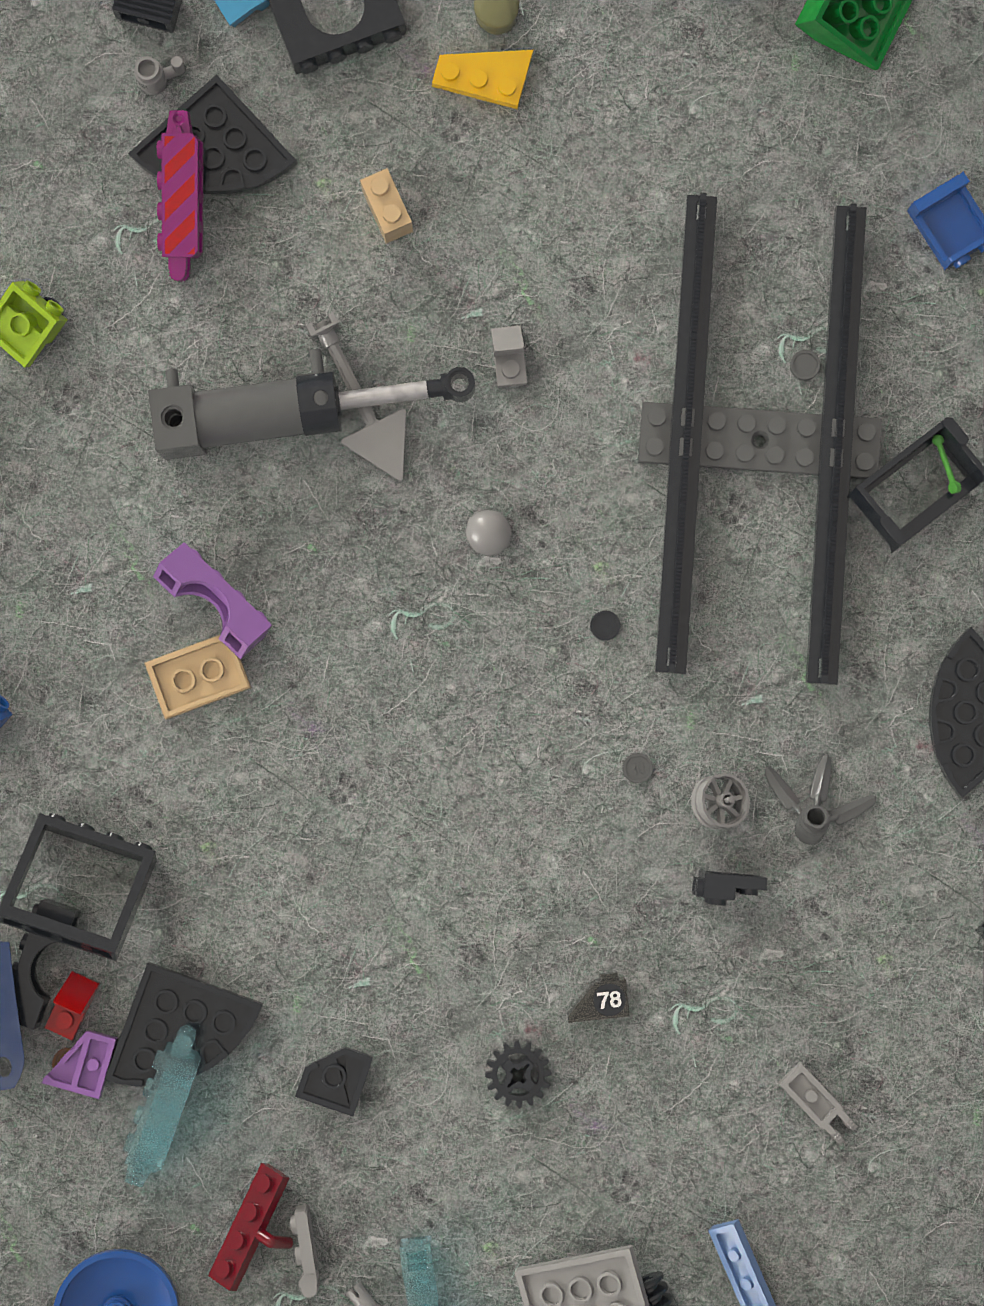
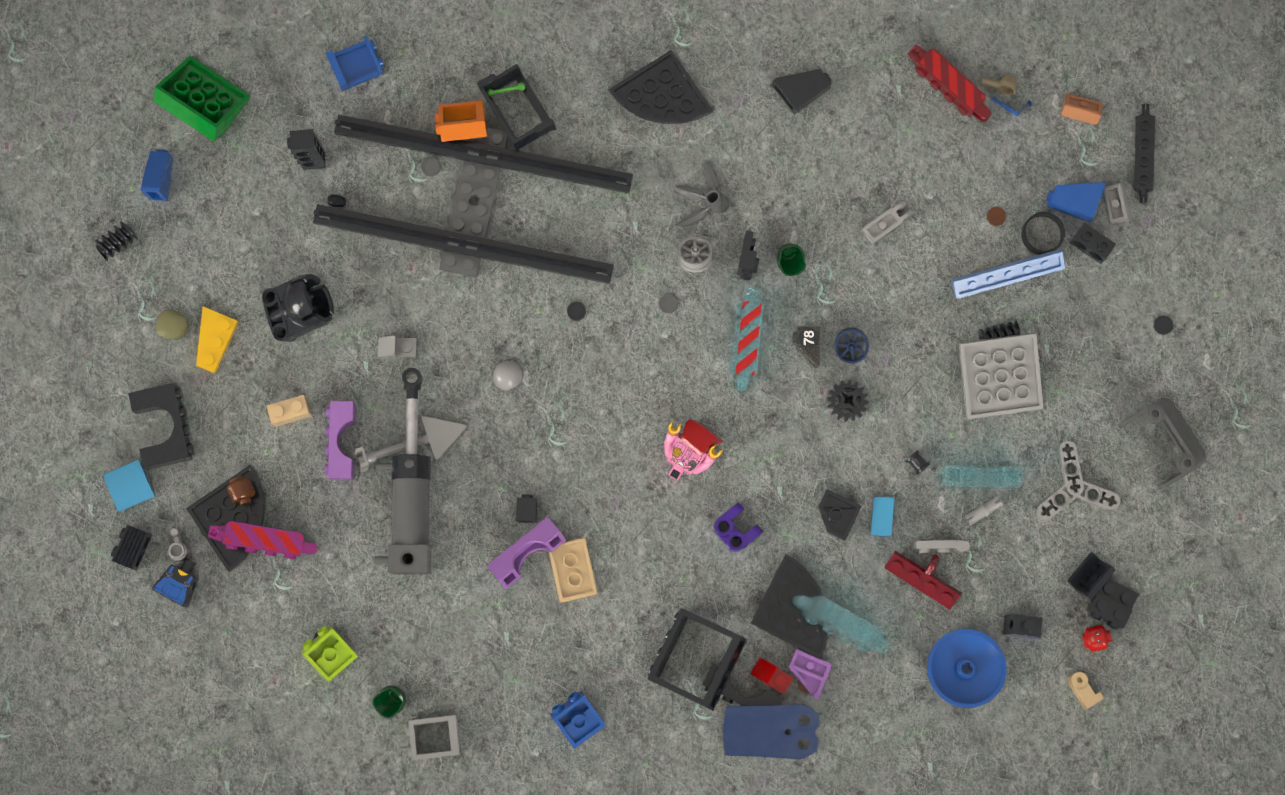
camera: 80 degrees left, 5 degrees down
none -> torso [151,558,199,608]
none -> reddish brown head [227,475,255,506]
none -> black piece [262,274,334,342]
none -> black brick [287,129,326,170]
none -> medium lavender arch [325,401,356,480]
none -> black piece [327,194,346,208]
none -> orange window [435,100,487,142]
none -> black brick [516,494,537,523]
none -> bright pink torso [664,420,723,481]
none -> red slope [681,419,723,456]
none -> dark purple piece [714,502,764,552]
none -> clear light blue hinge [730,287,764,393]
none -> dark green hair [777,244,806,276]
none -> dark blue wheel [834,327,869,364]
none -> dark azure slope [871,497,894,537]
none -> black bush [905,450,930,476]
none -> reddish brown piece [986,207,1006,226]

